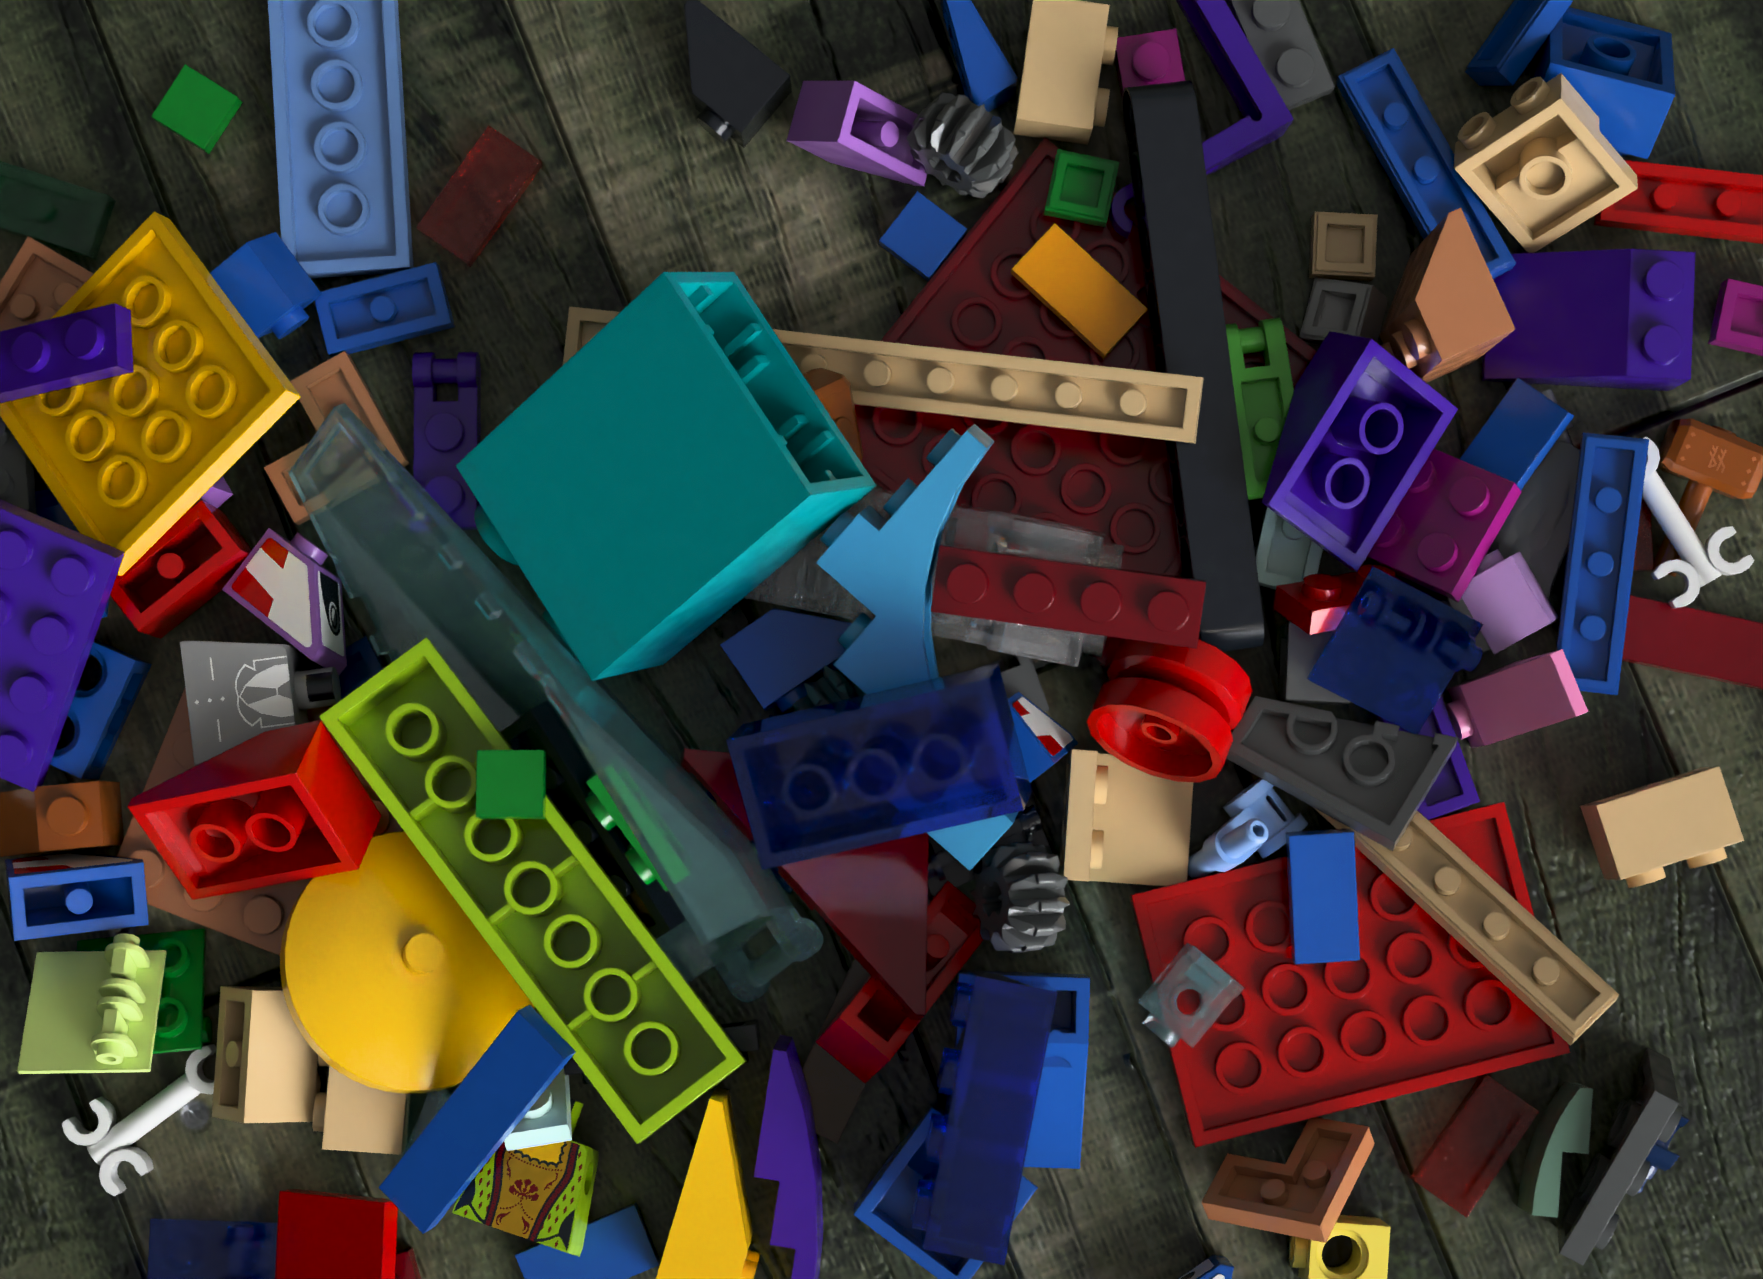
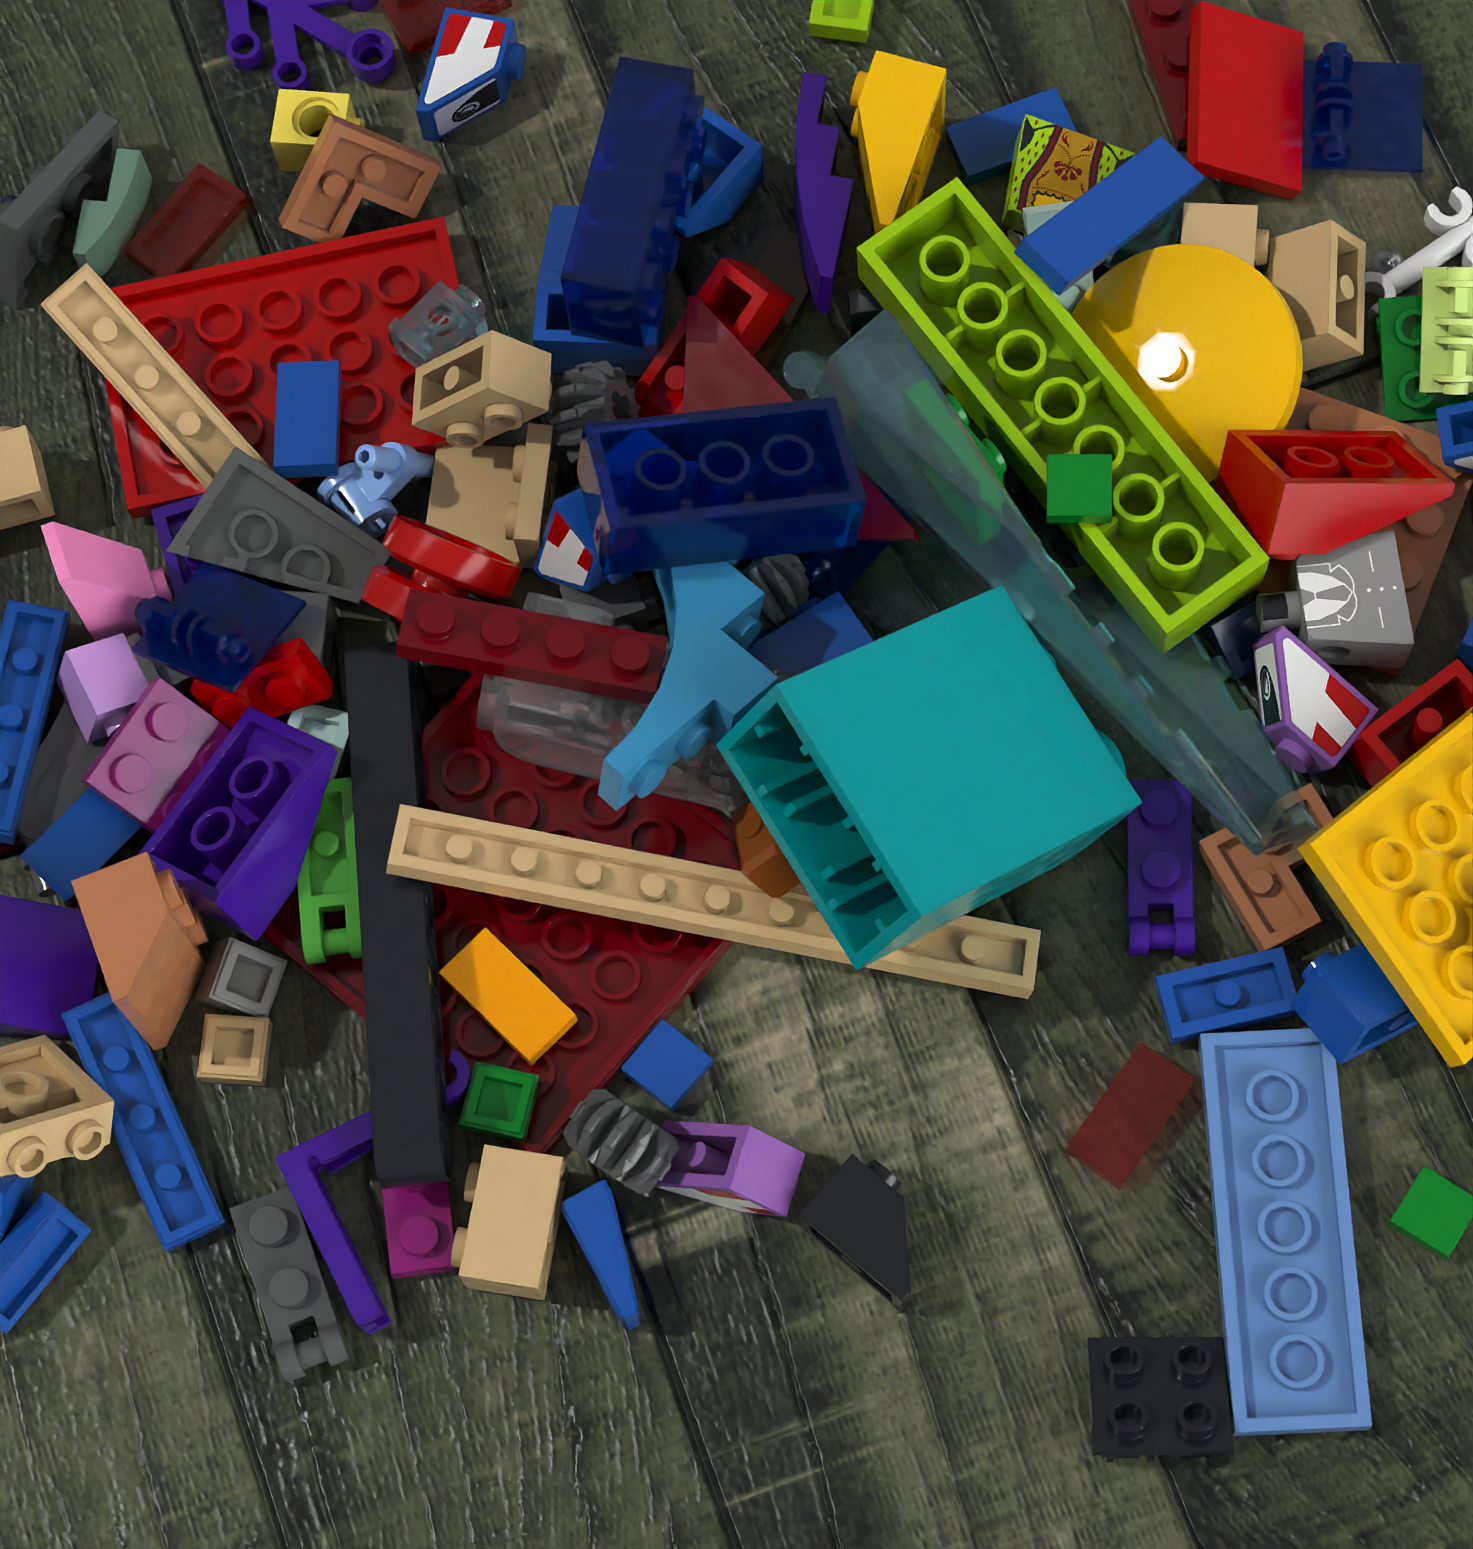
camera: 170 degrees left, 15 degrees down
none -> tan brick [412,330,552,448]

